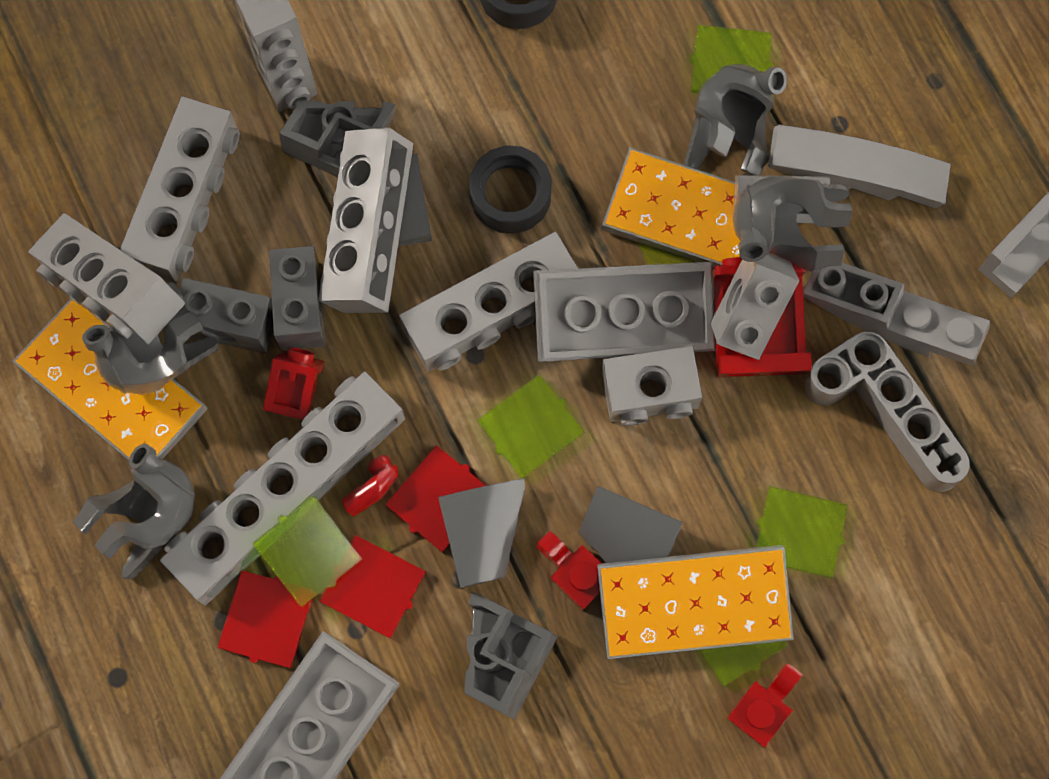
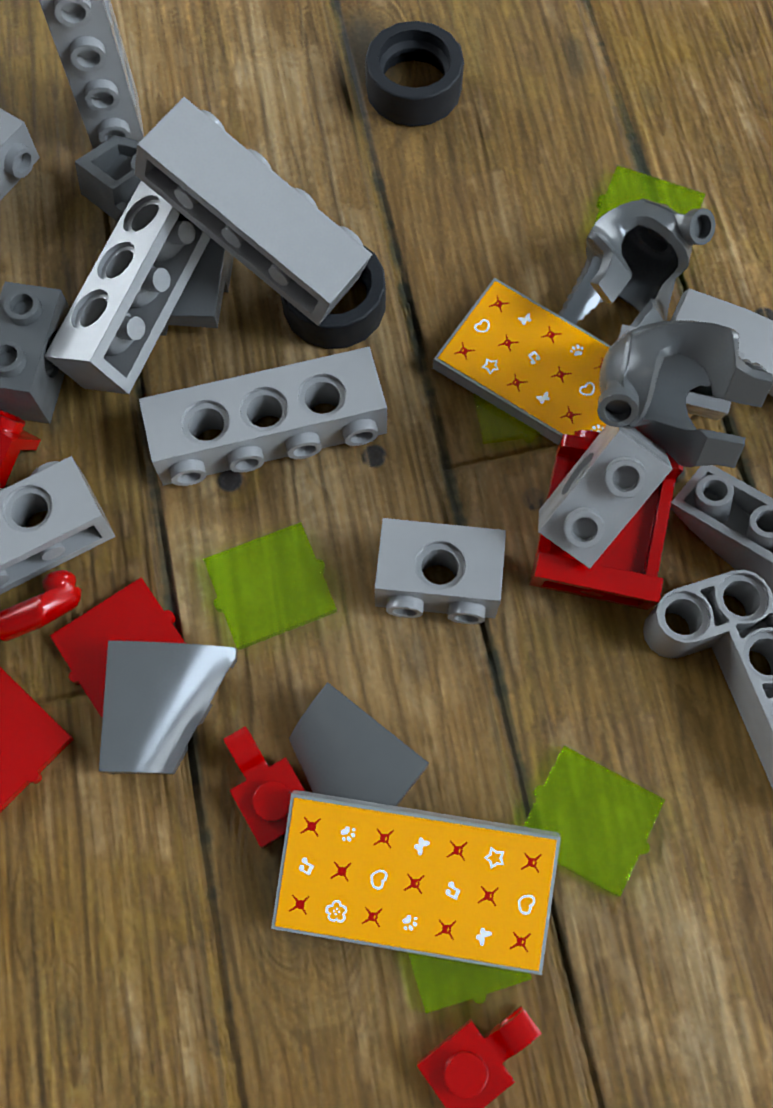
camera: 15 degrees right, 5 degrees down
dark grey slope [465,592,558,720] -> none
light grey tile [534,262,716,362] -> none
none -> light grey brick [134,97,372,326]

